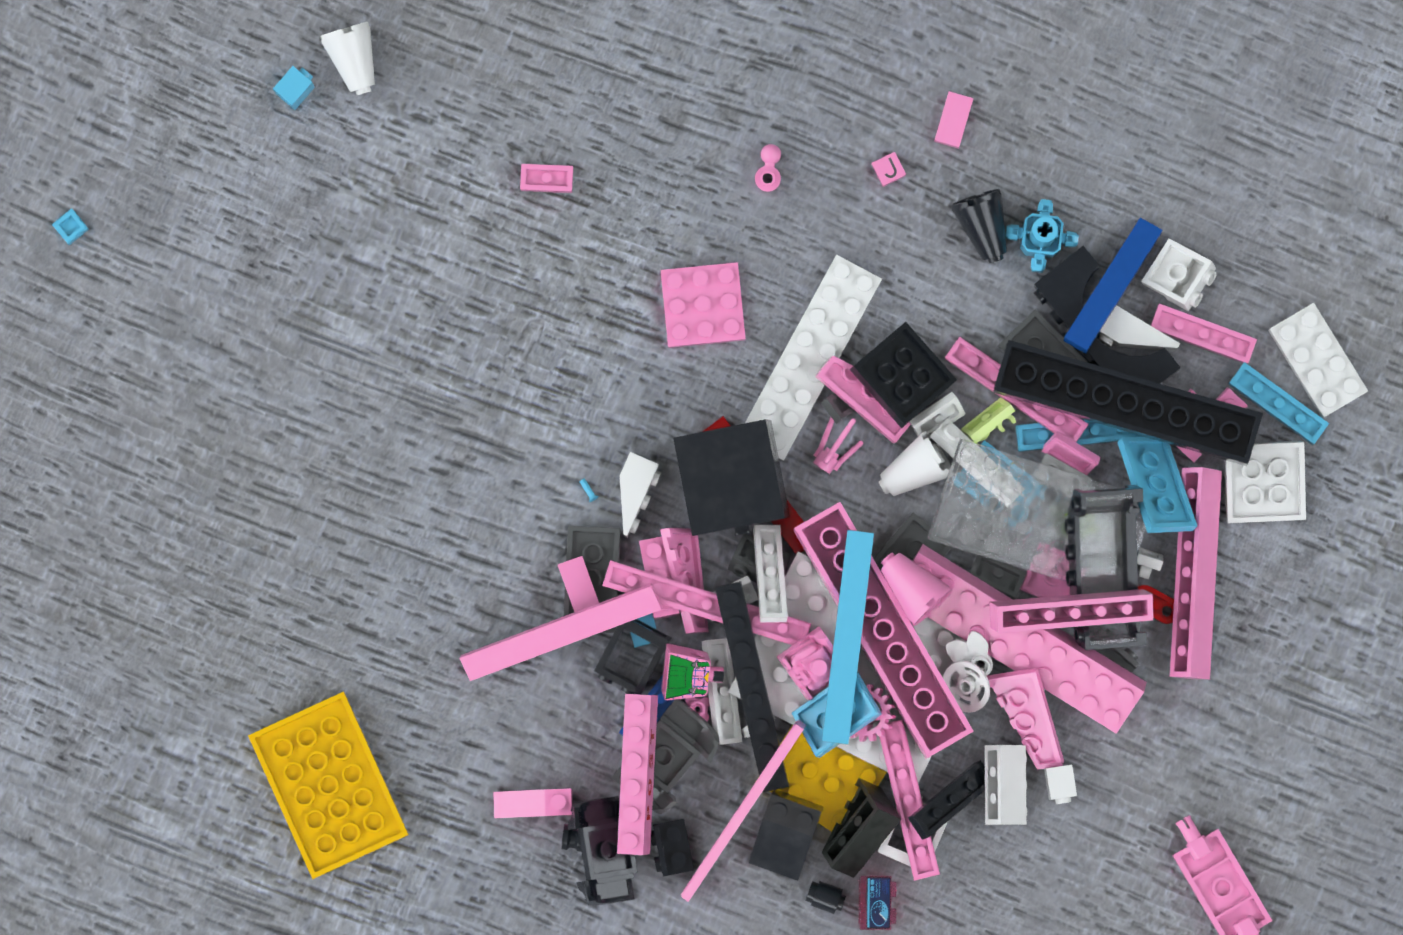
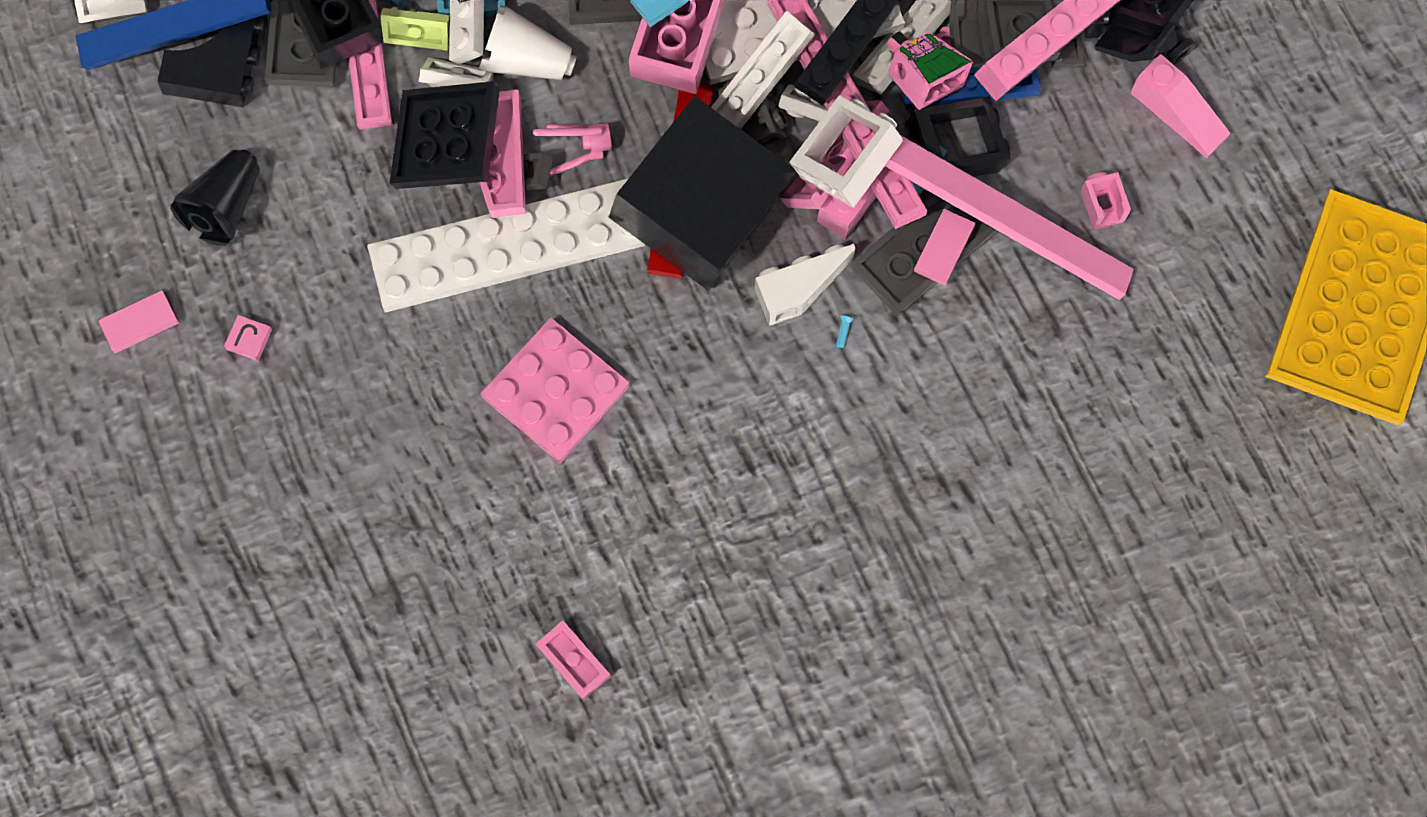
camera: 140 degrees left, 10 degrees down
bright pink plate [755,144,781,192] -> none
medium azure piece [1005,199,1079,273] -> none
none -> white window [789,95,903,208]
none -> bright pink window [1080,172,1131,230]

